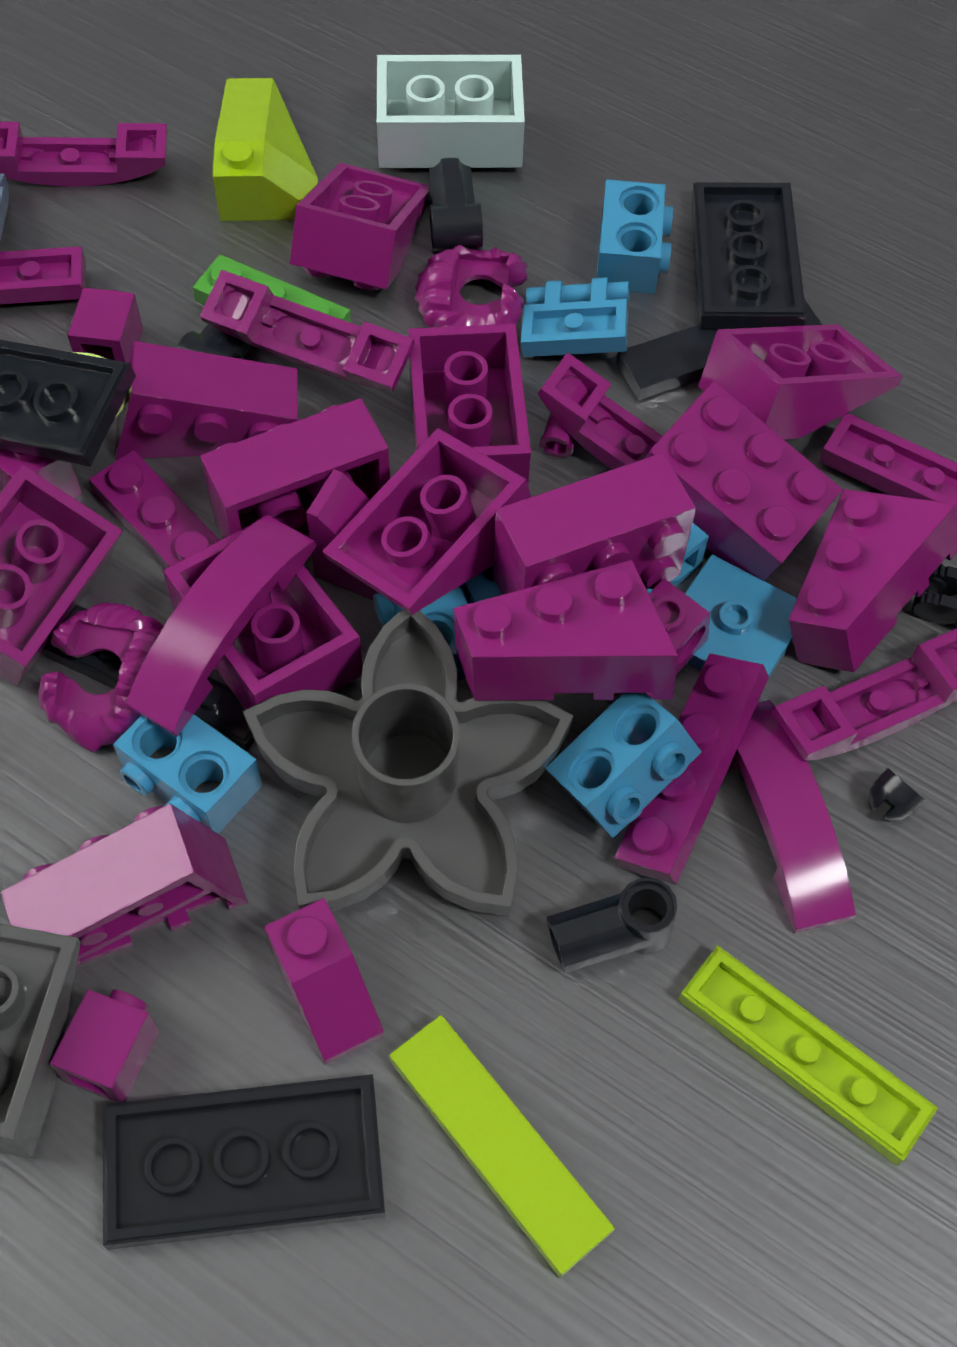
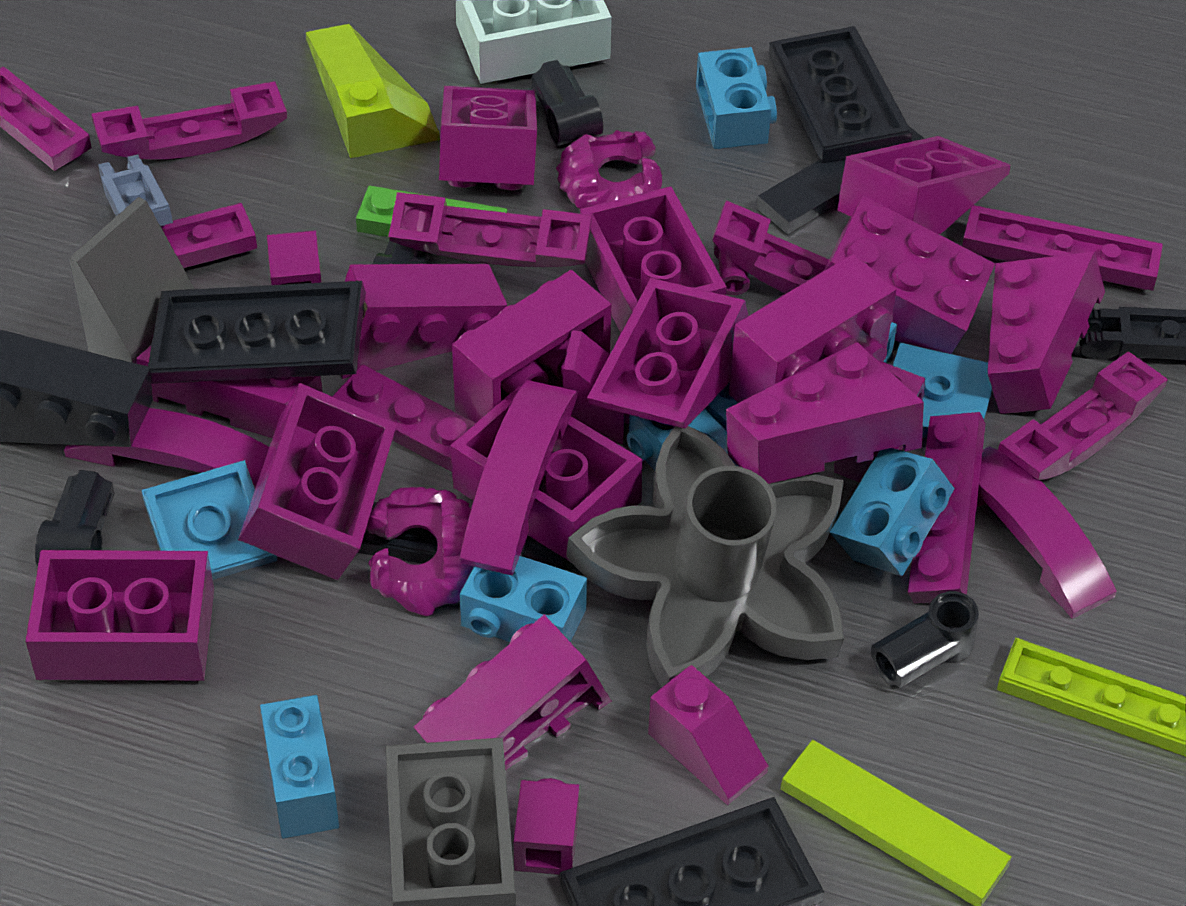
camera: 15 degrees left, 10 degrees down
dark azure plate [521,277,630,357] -> none
black hinge [869,767,925,821] -> none

